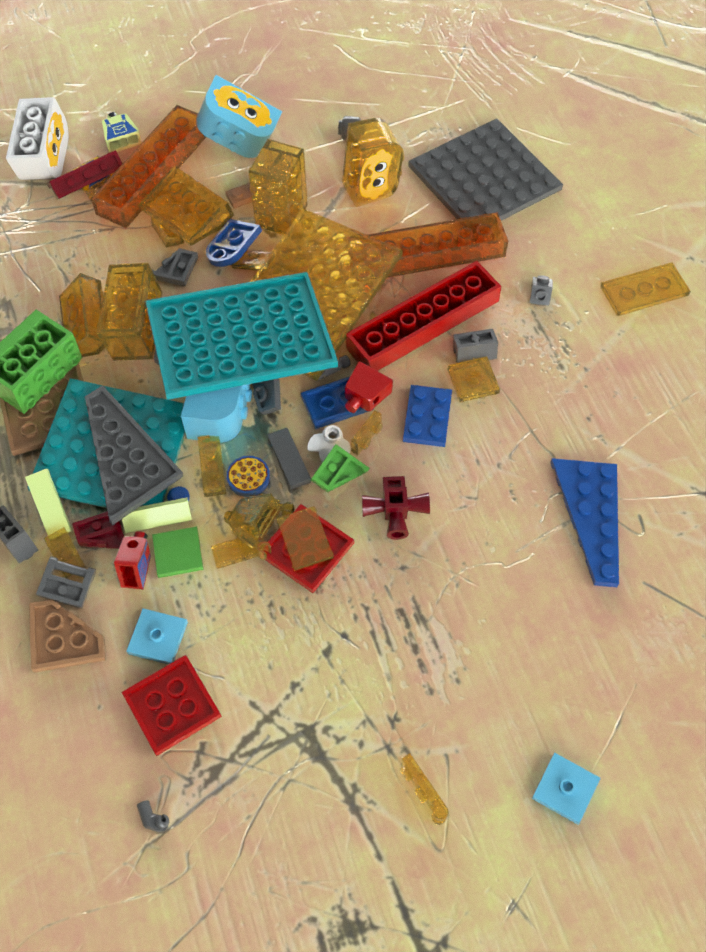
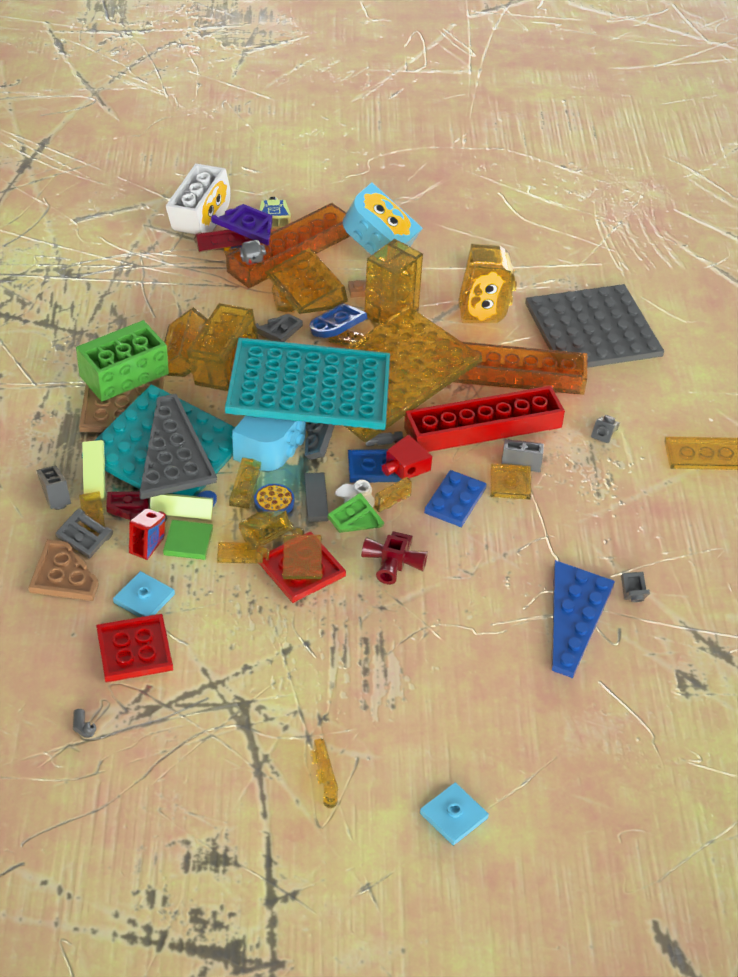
camera: 15 degrees right, 15 degrees down
none -> dark purple wing [211,204,273,246]
none -> dark grey head [239,240,266,265]
none -> dark grey bracket [621,572,650,602]

